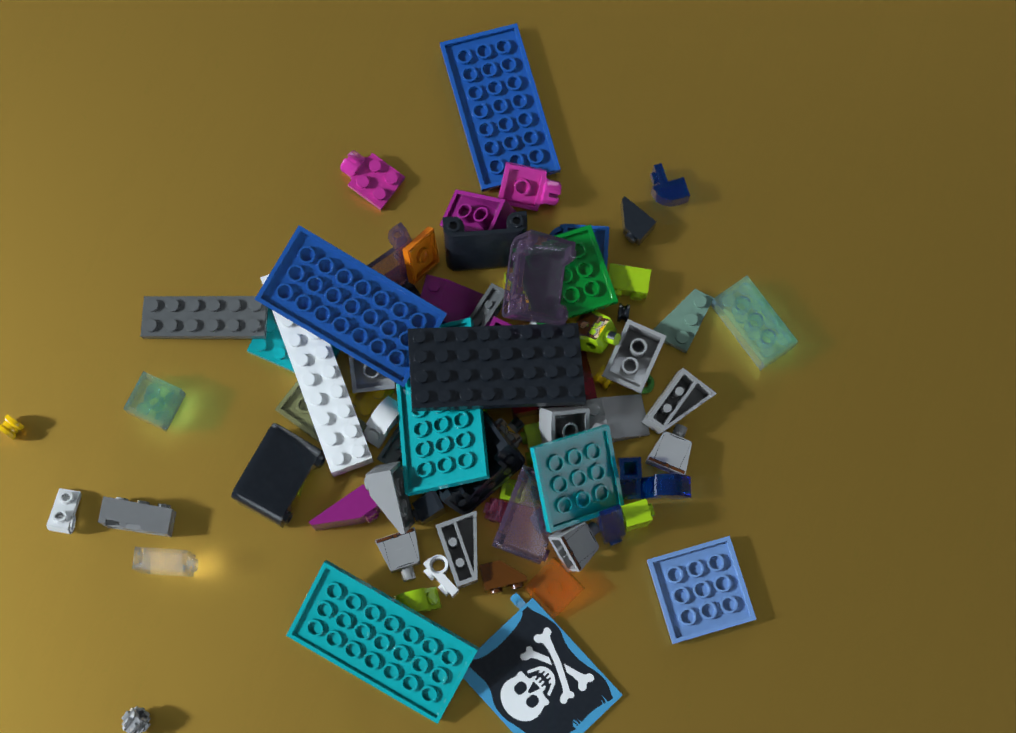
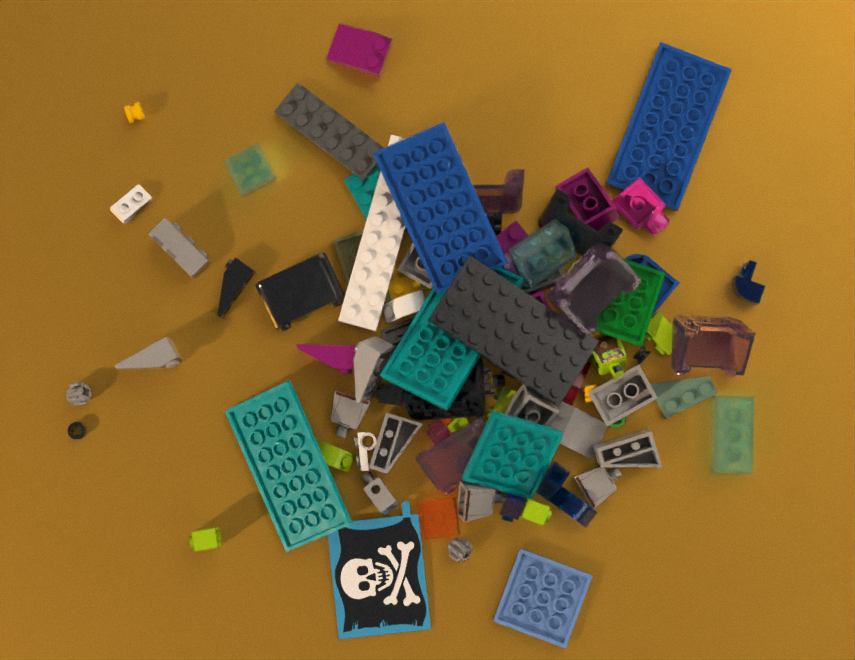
camera: 40 degrees right, 10 degrees up
clear window [132,547,198,577] -> none
dark pink plate [340,150,405,210] -> none
orange tile [402,227,440,285] -> none
reddish brown slope [479,560,527,595] -> none
black slope [621,196,656,246] -> none
none -> light grey slope [115,337,182,370]
none -> black slope [217,257,255,319]
none -> magenta slope [326,24,393,79]
none -> light grey torso [361,472,401,516]
none -> light grey gear [447,537,473,563]
none -> clear light blue brick [509,219,577,288]
none -> windscreen [672,315,756,377]

